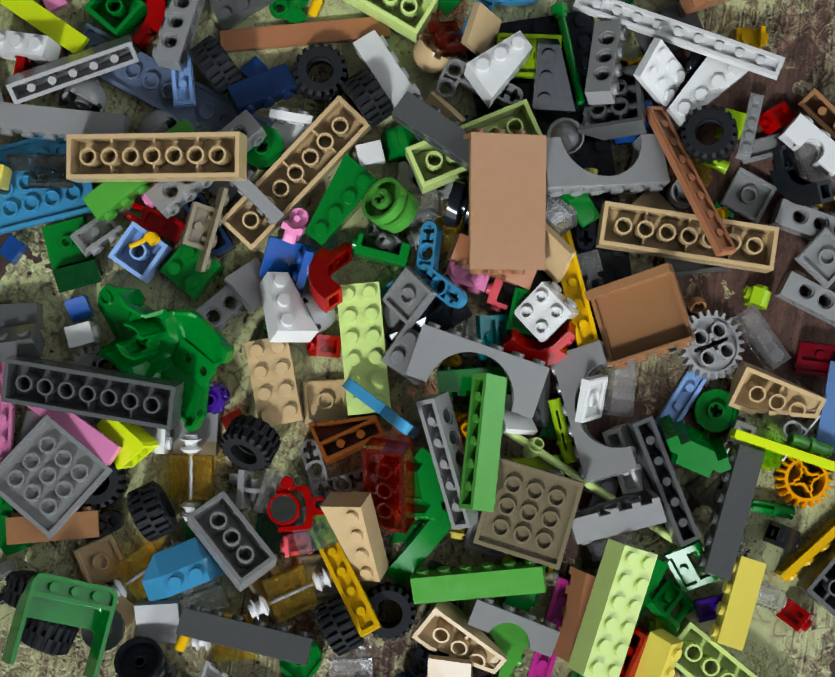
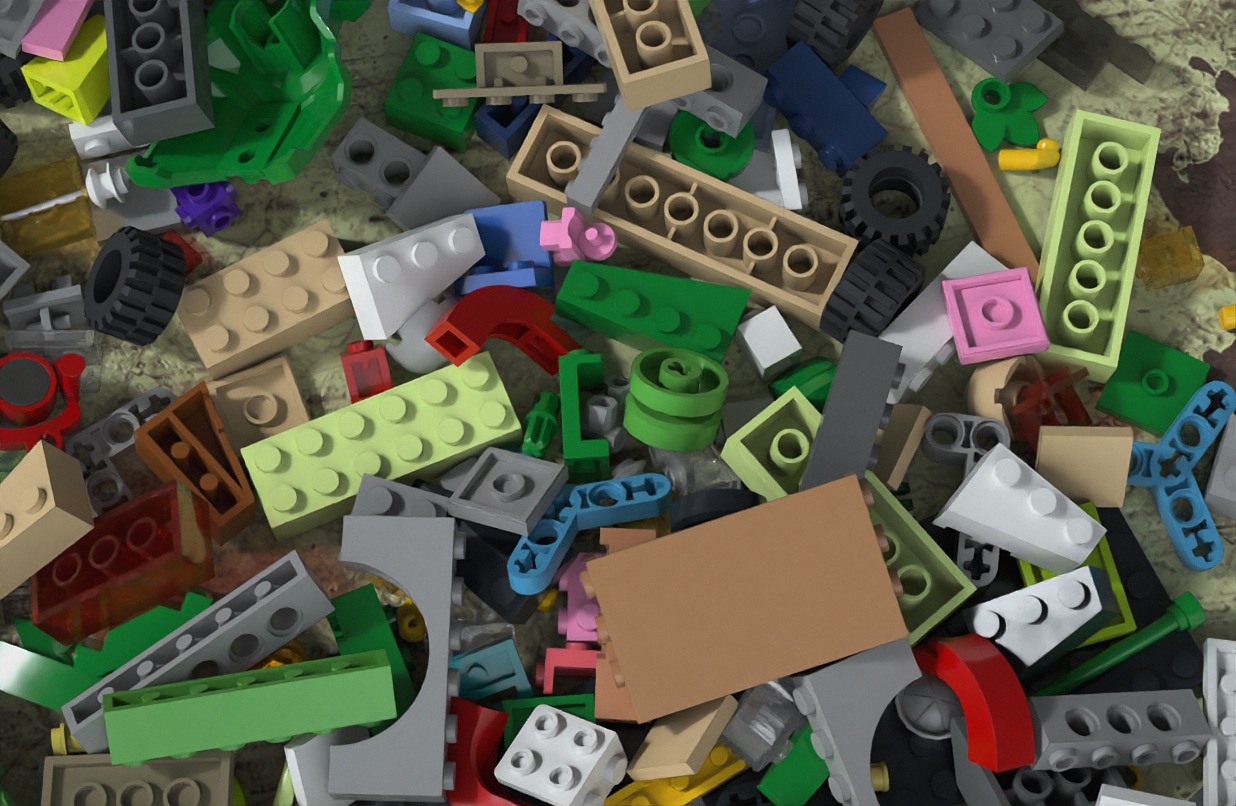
camera: 70 degrees right, 15 degrees down
dark azure piece [342,377,420,439] -> none
none -> green axle [522,391,561,458]
none -> red arch [911,633,1035,773]
none -> bright pink plate [940,266,1050,365]

